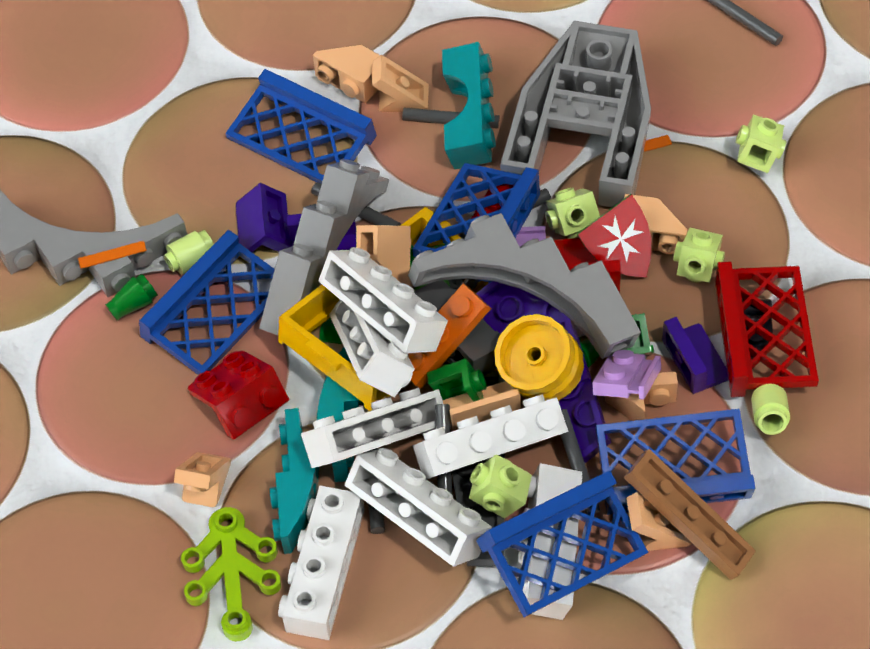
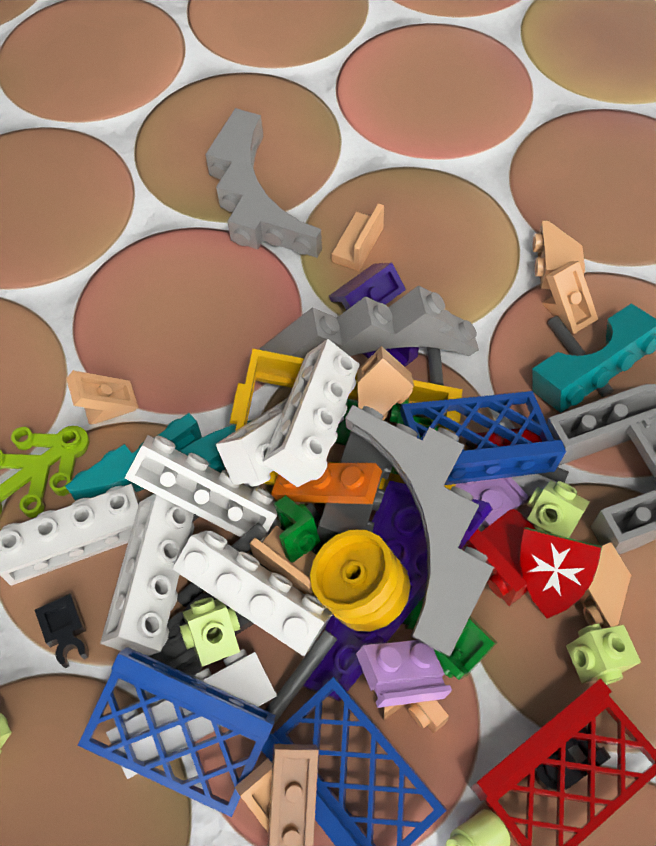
camera: 55 degrees right, 5 degrees up
orange piece [78,240,147,269] -> none
green cone [105,274,158,321] -> none
blue fence [139,229,275,375] -> none
yellowish green brick [164,230,214,275] -> none
red bracket [188,350,290,440] -> none
blue fence [225,69,377,184] -> none
dark purple panel [662,317,728,394] -> none
none -> black plate [35,594,89,668]
none -> light nougat panel [331,203,384,272]

